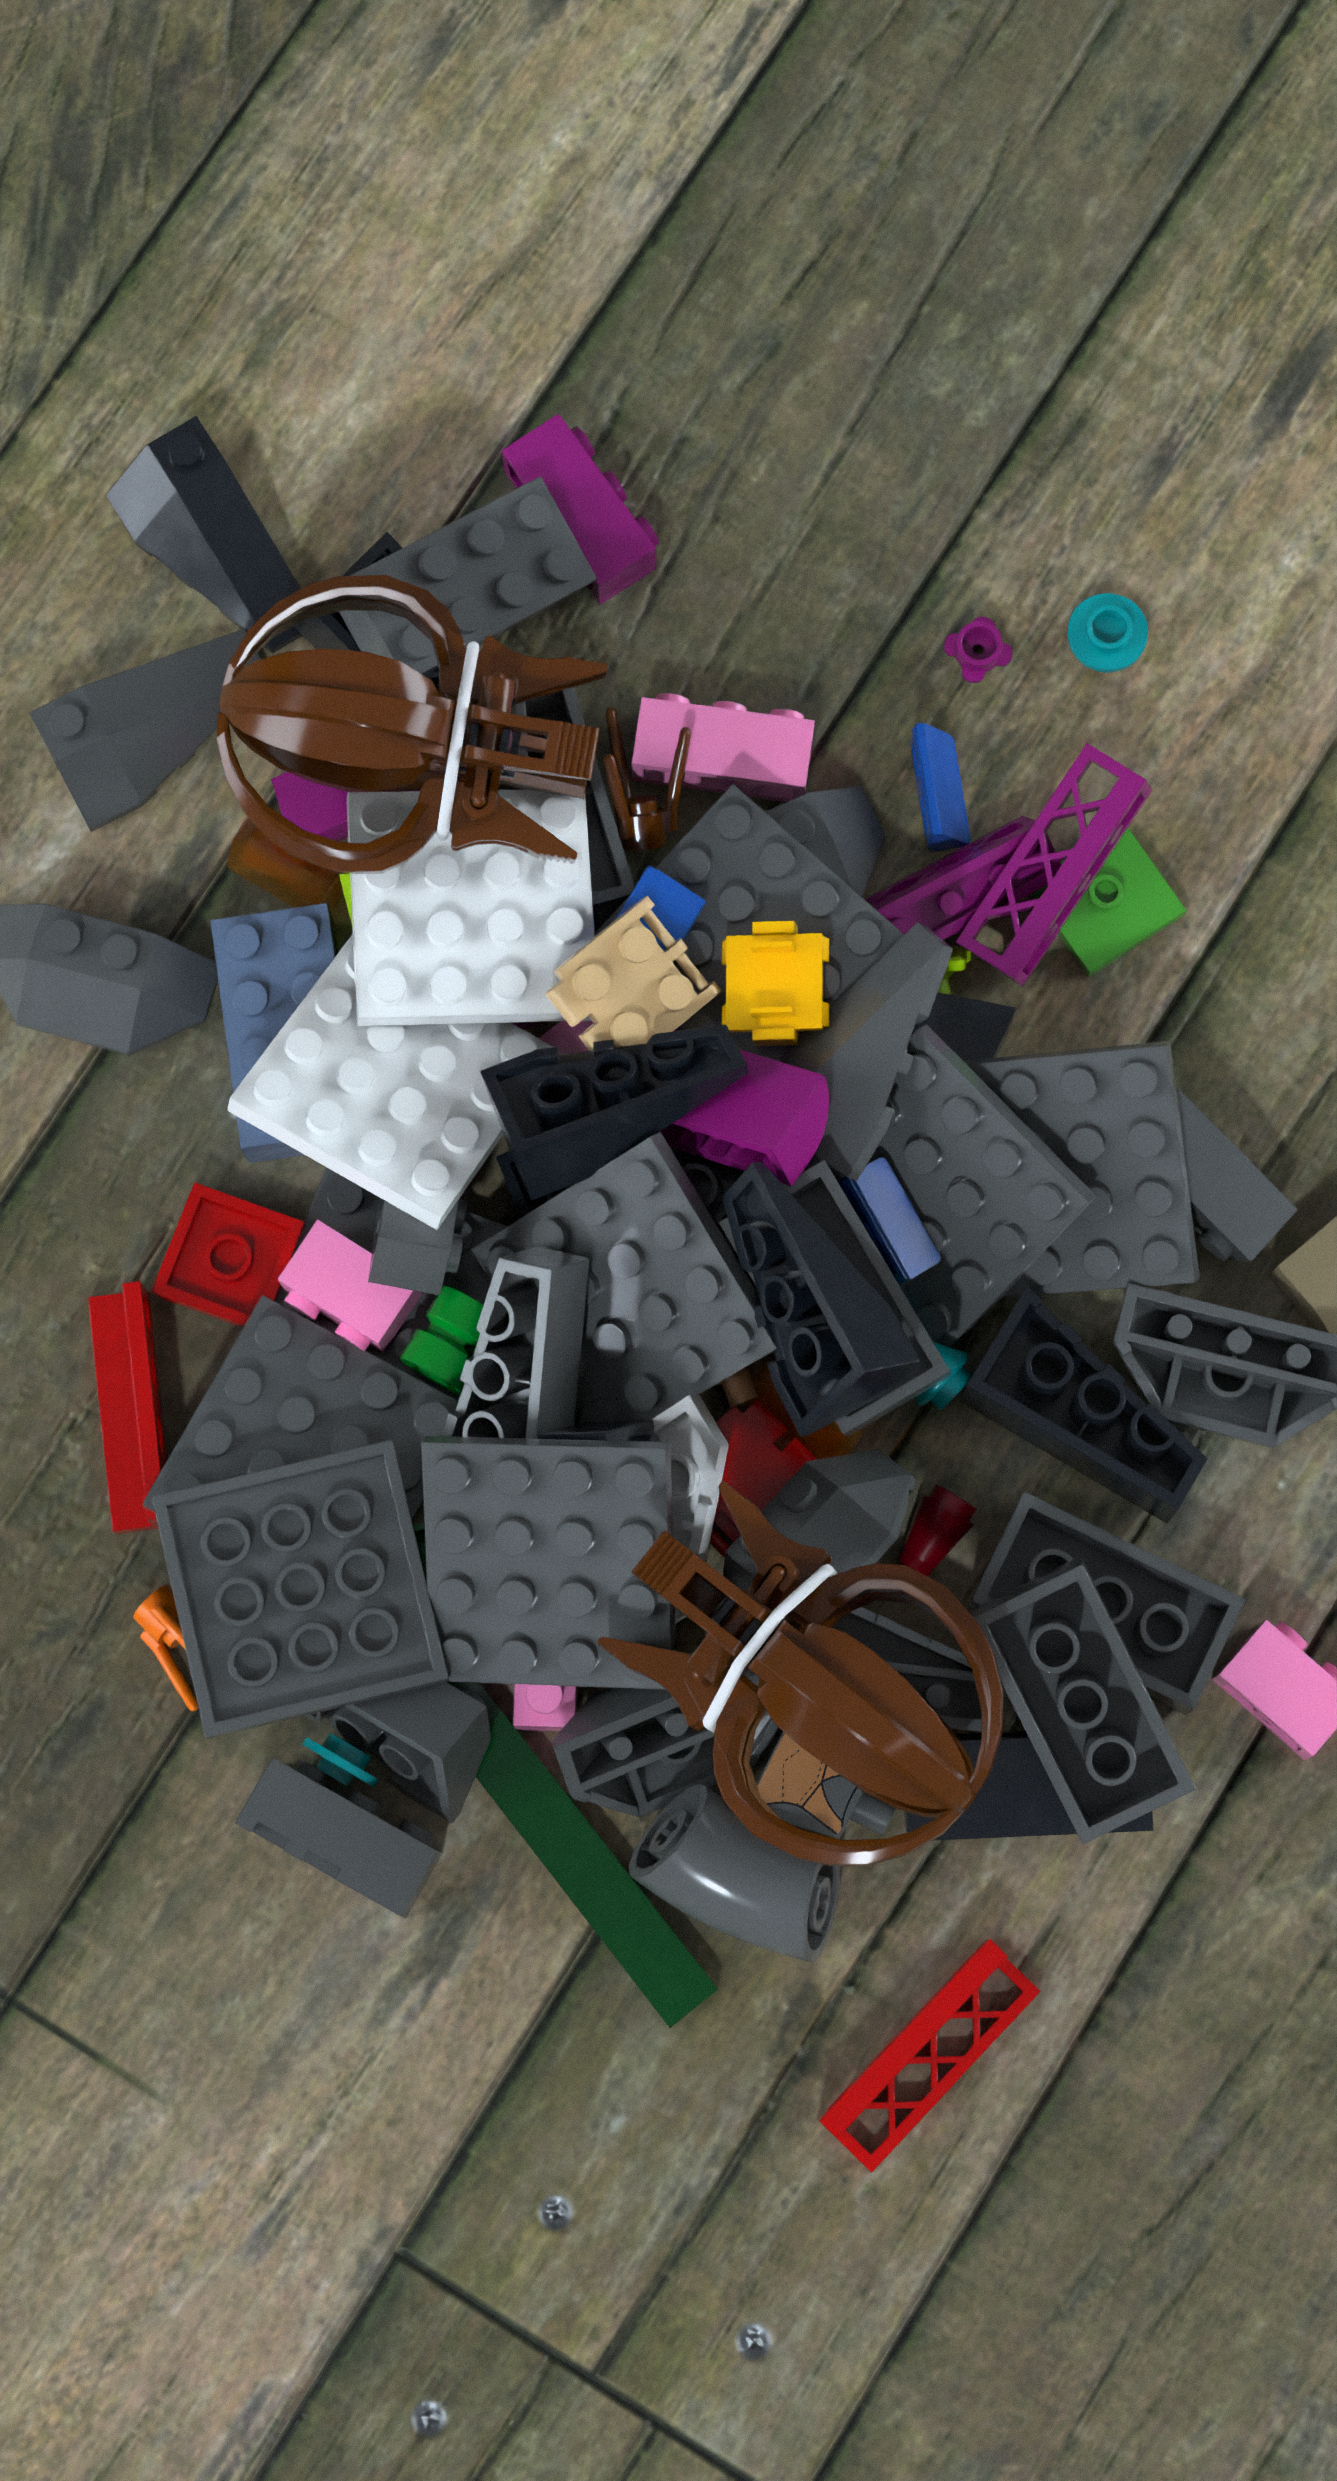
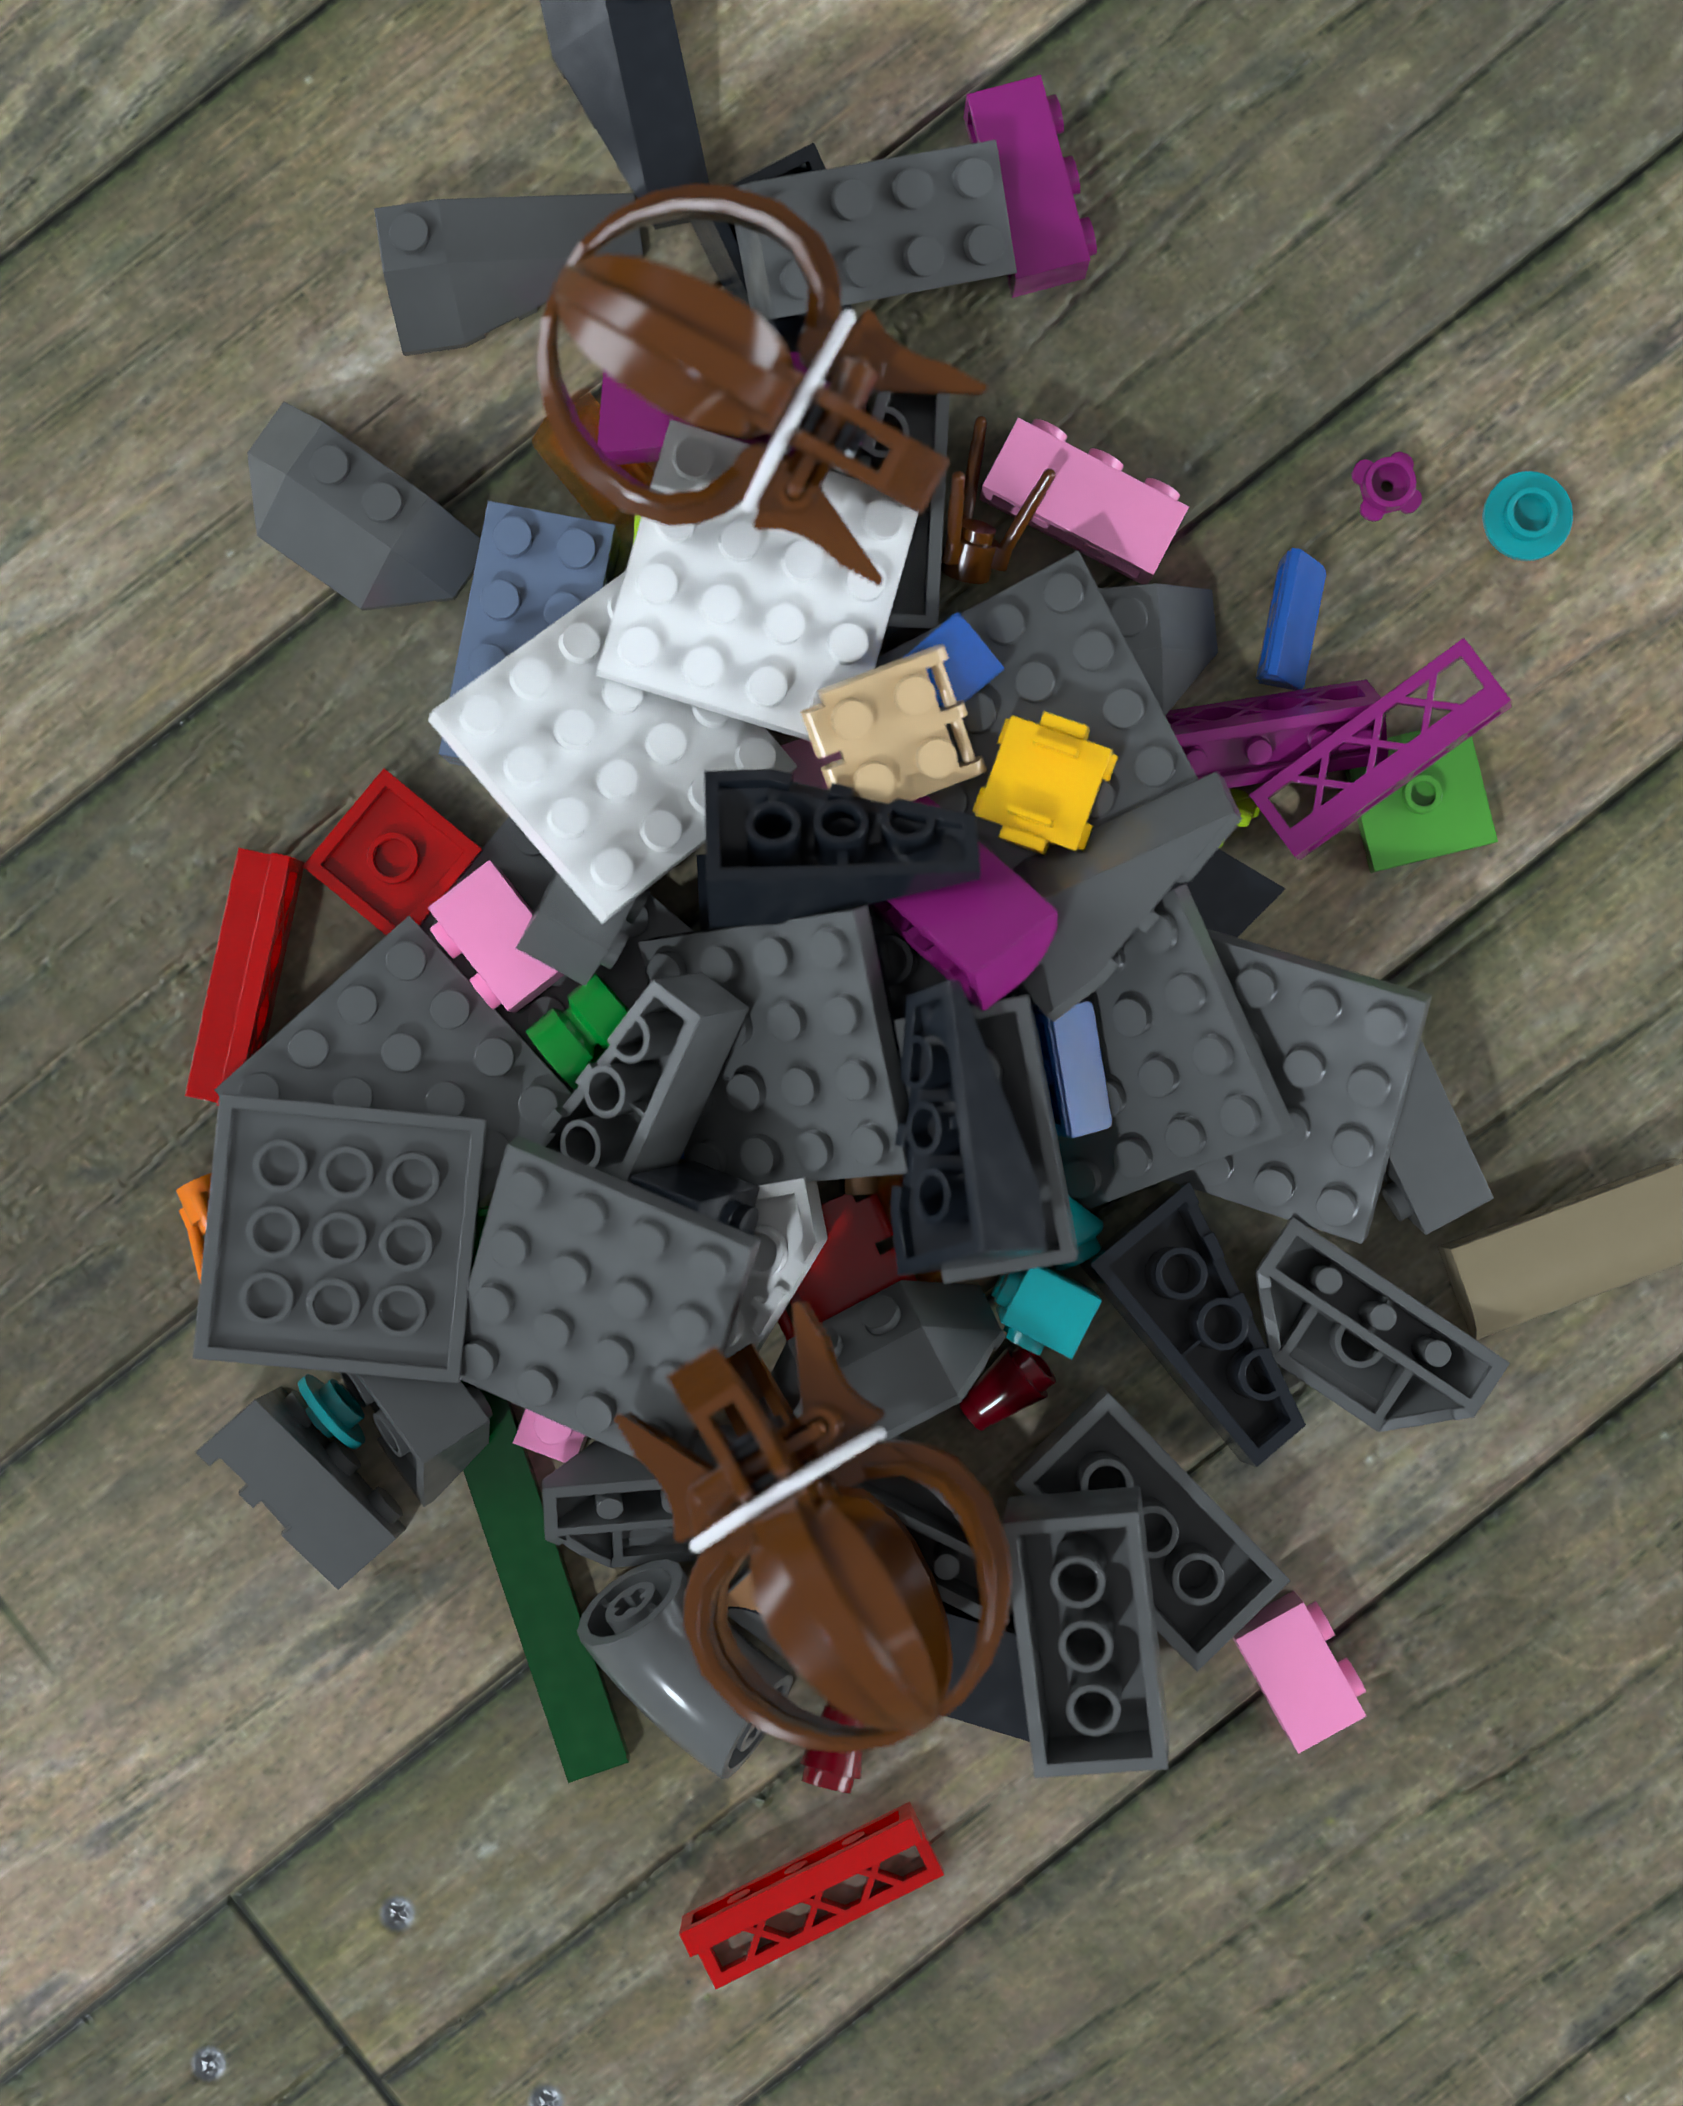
camera: 20 degrees right, 10 degrees up
none -> dark red cone [799,1701,864,1794]
none -> teal brick [991,1266,1102,1359]

